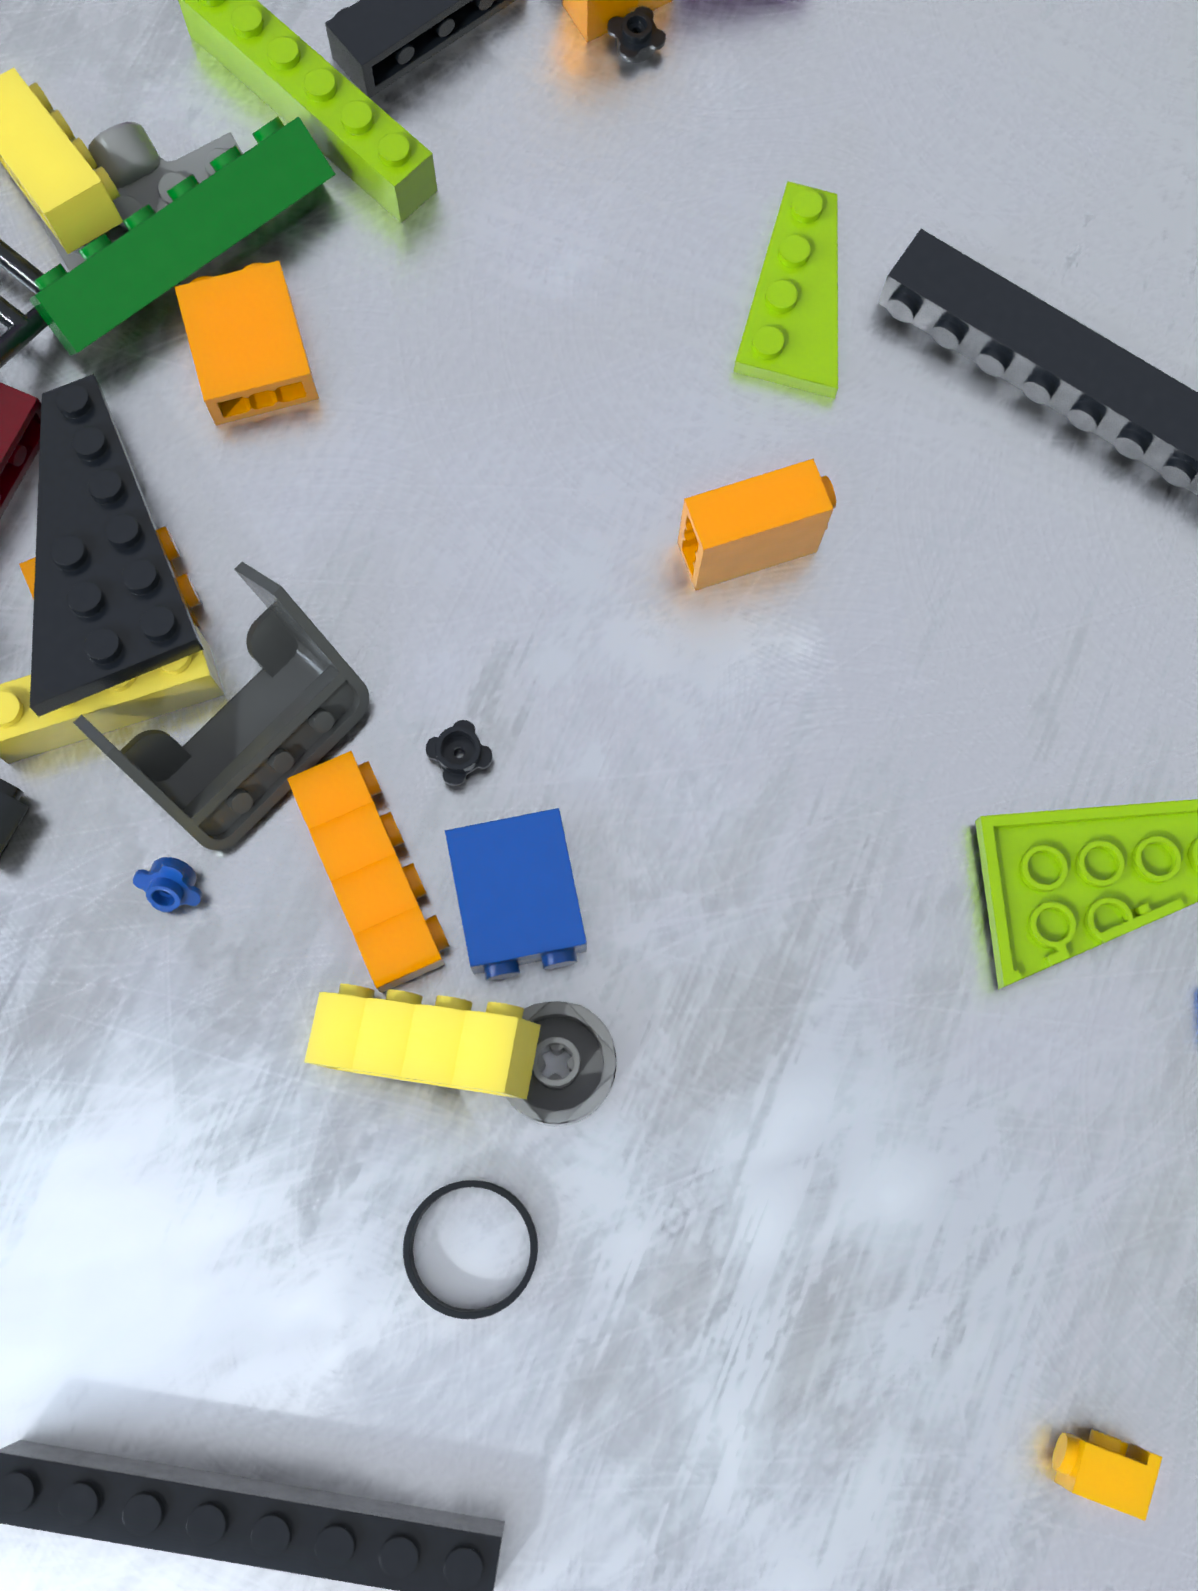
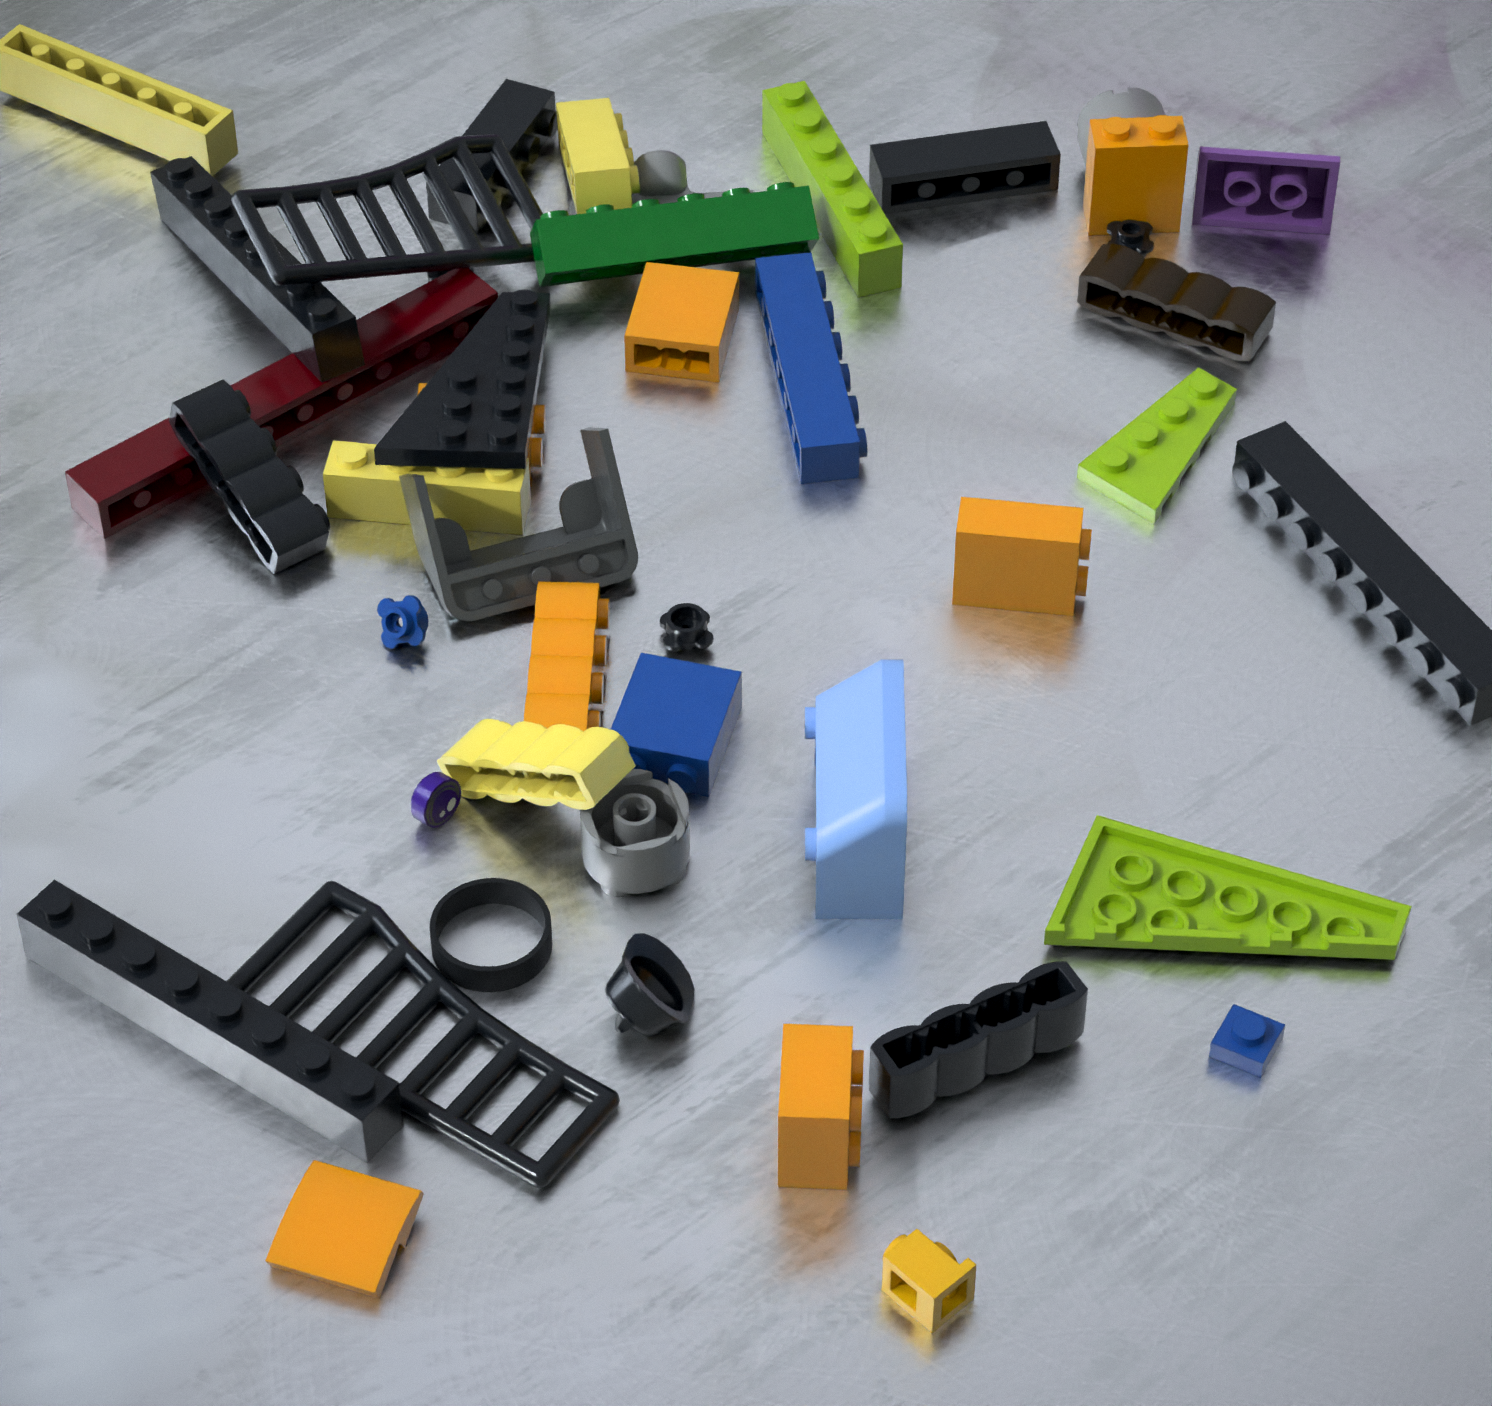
camera: 30 degrees right, 30 degrees down
none -> black bar [227,881,620,1188]
none -> dark purple tile [411,772,461,828]
none -> black piece [605,933,695,1036]
none -> blue brick [755,252,868,484]
none -> light orange brick [778,1024,864,1190]
none -> light blue windscreen [805,659,907,919]
none -> black brick [869,961,1088,1118]
none -> dark brown brick [1077,244,1276,361]

